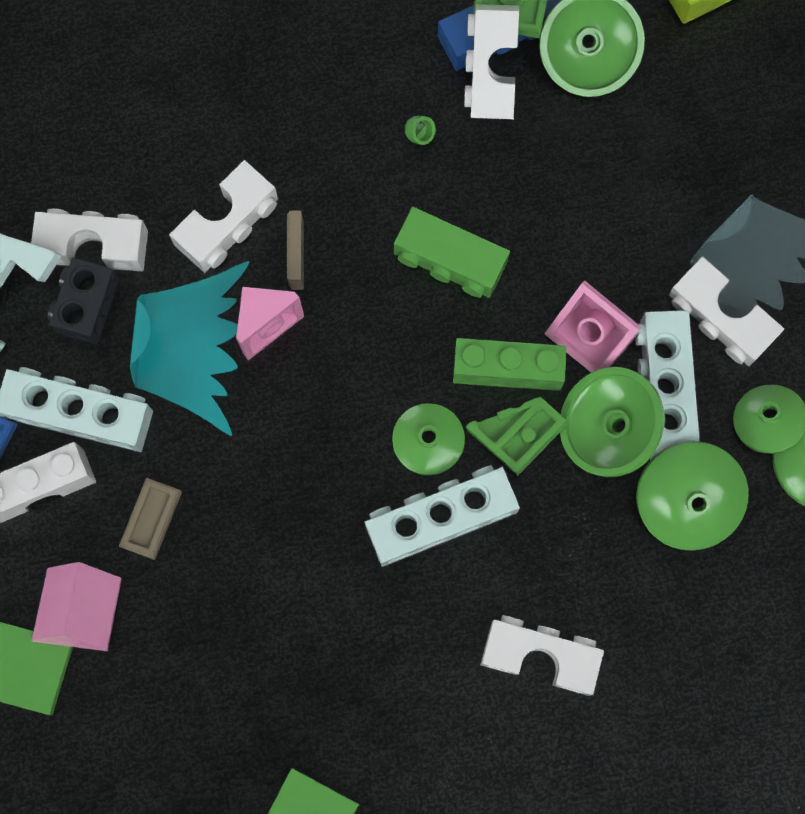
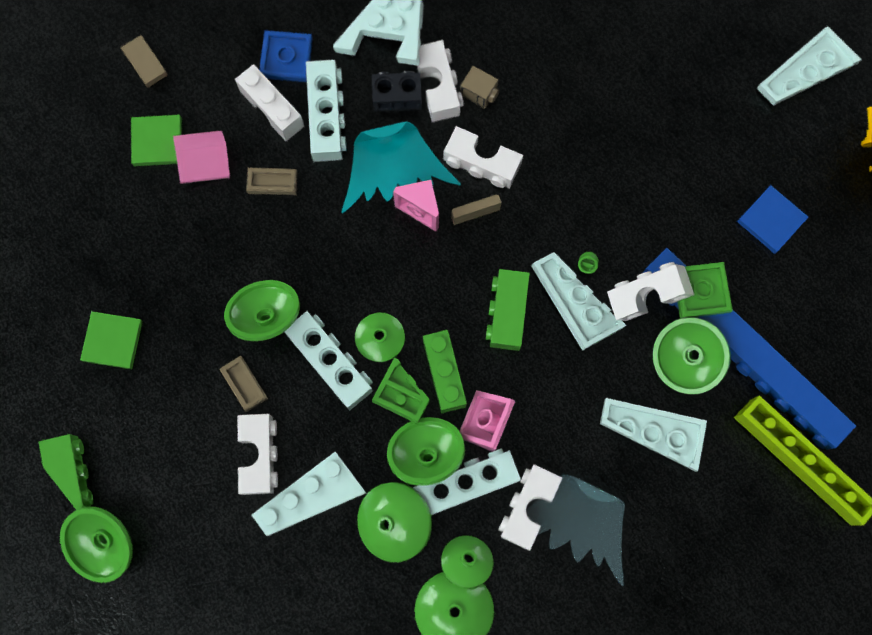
camera: 70 degrees right, 0 degrees up
none -> dark tan tile [219,356,268,412]
none -> bright green dish [224,280,300,341]
none -> light aqua wing [252,452,366,536]
none -> dark tan brick [460,66,499,109]
none -> light aqua wing [531,252,626,350]
none -> light aqua wing [600,398,707,472]

